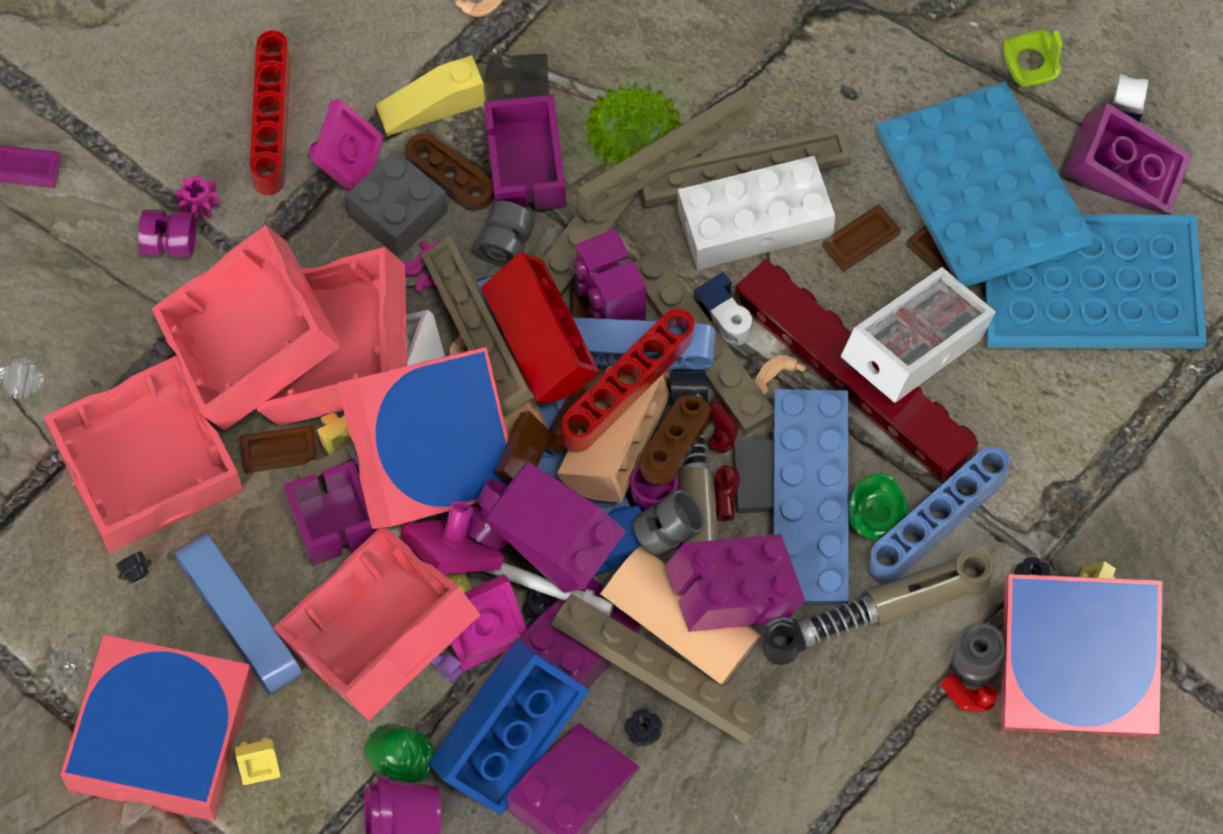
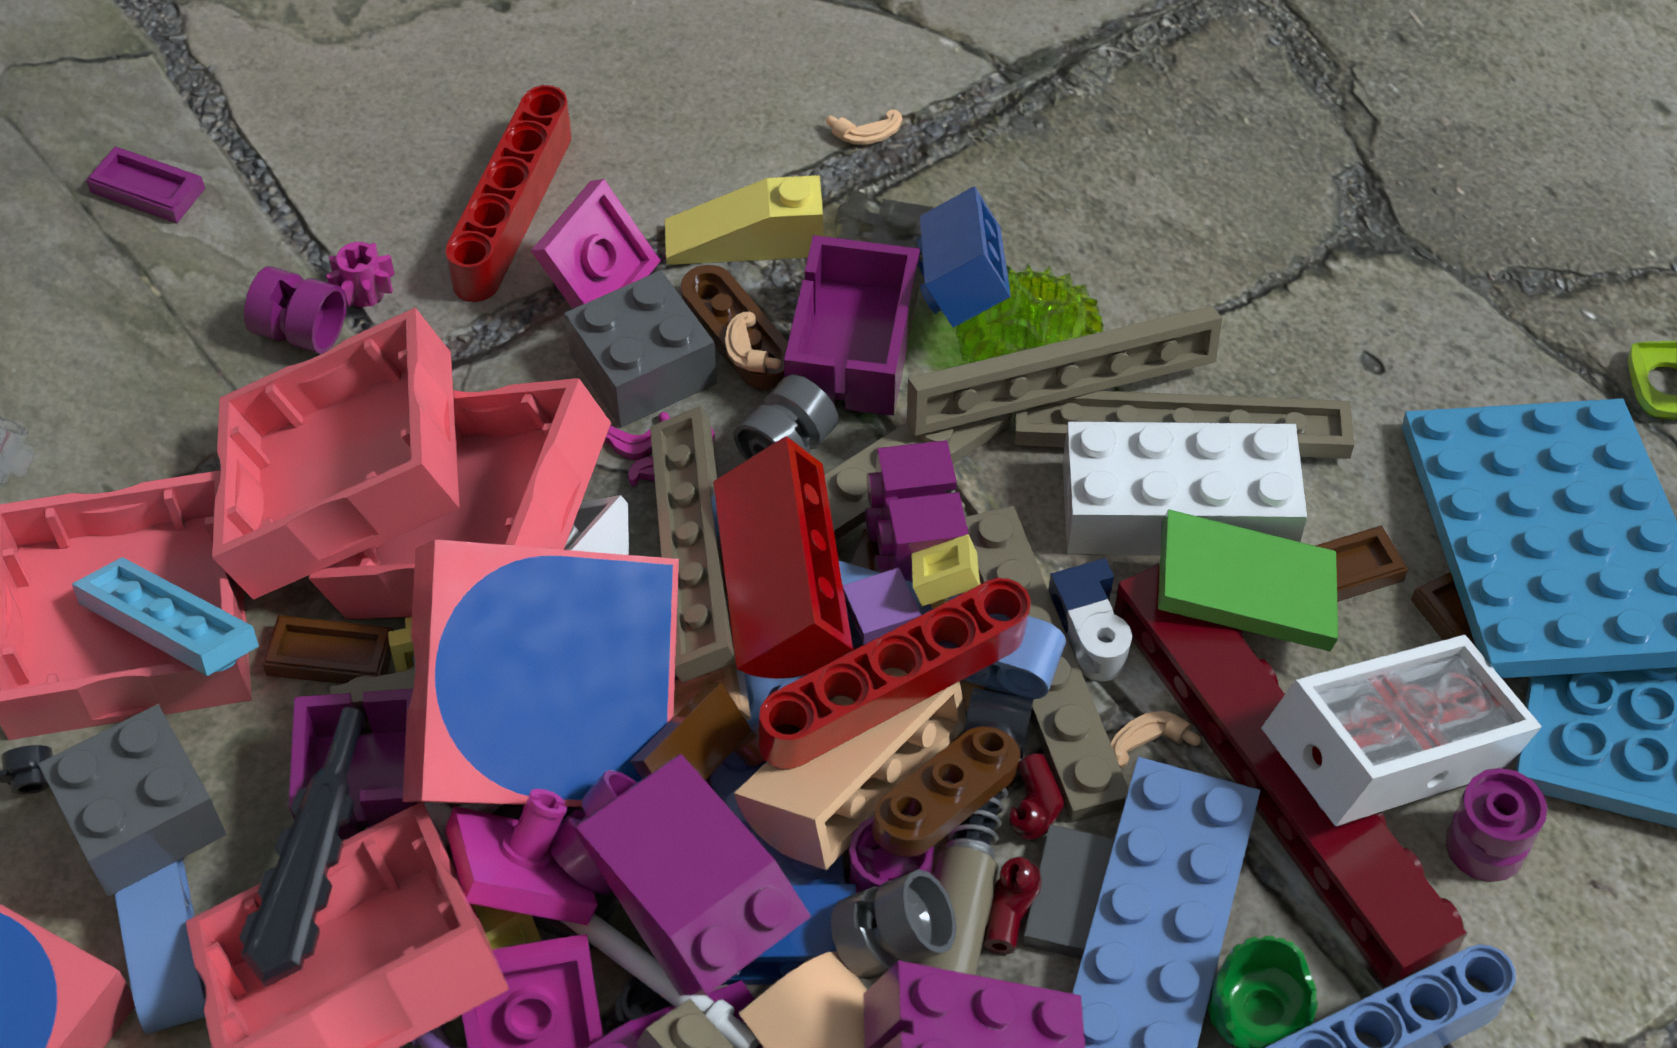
camera: 15 degrees right, 10 degrees down
none -> dark grey brick [38,704,227,897]
none -> medium azure plate [72,557,259,676]
none -> black sword [239,707,366,987]
none -> light nougat piece [725,312,782,373]
none -> medium lavender tile [843,568,921,645]
none -> light yellow tile [912,534,981,609]
none -> blue brick [917,186,1011,328]
none -> bright green tile [1158,509,1338,652]
none -> magenta wheel [1445,768,1547,882]

